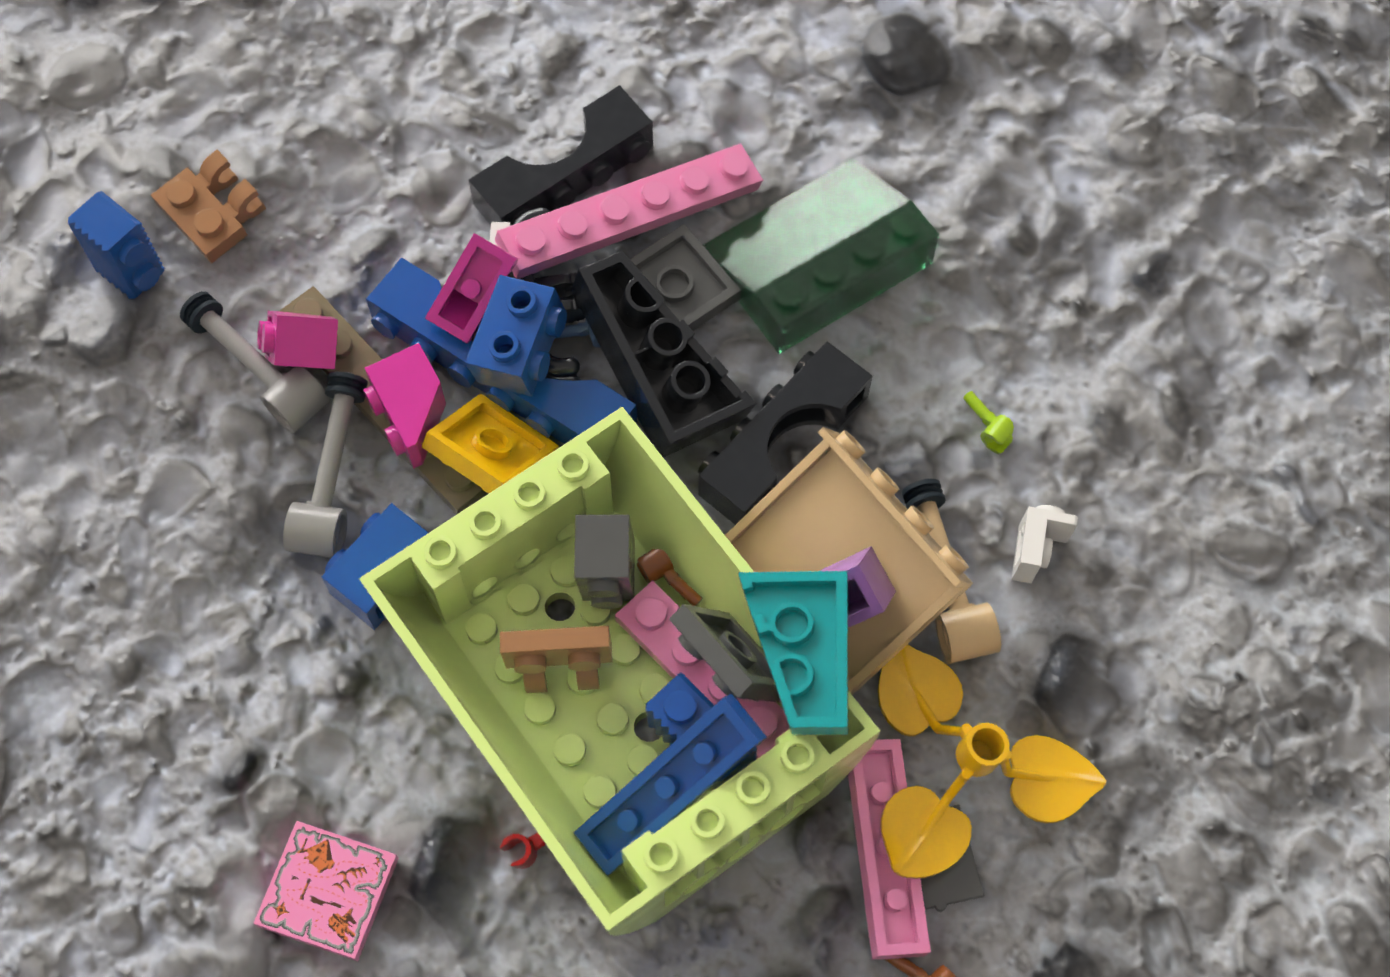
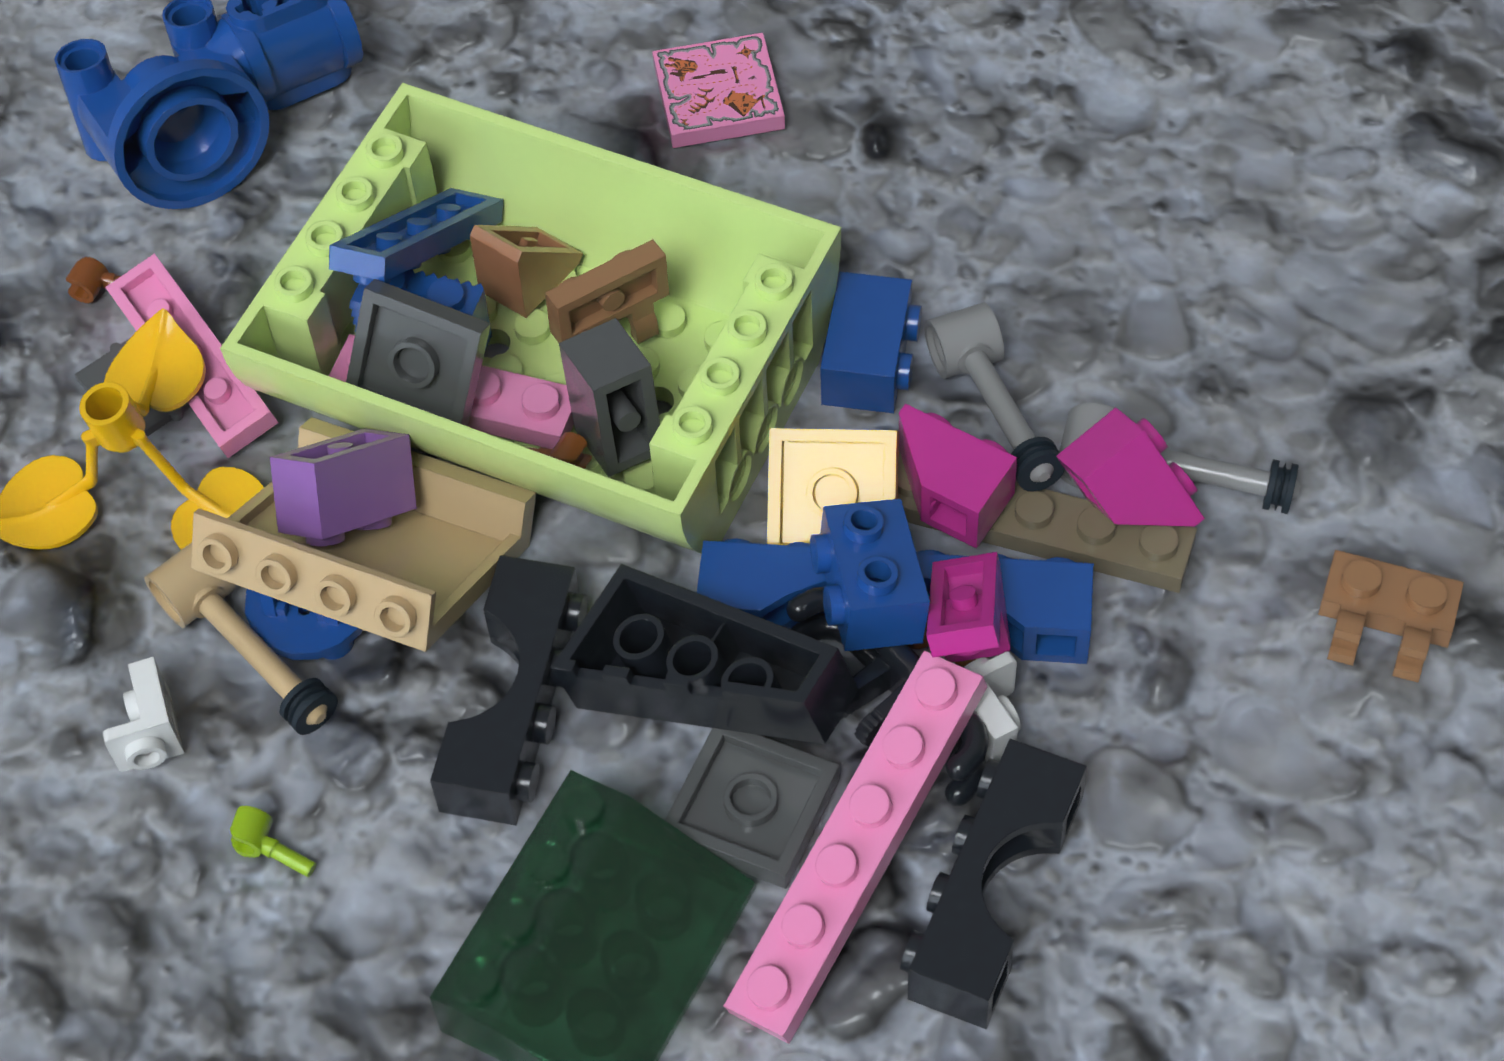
camera: 155 degrees right, 10 degrees down
blue brick [68,191,165,299] -> none
teal wing [738,571,848,735] -> none
none -> nougat slope [470,225,583,318]

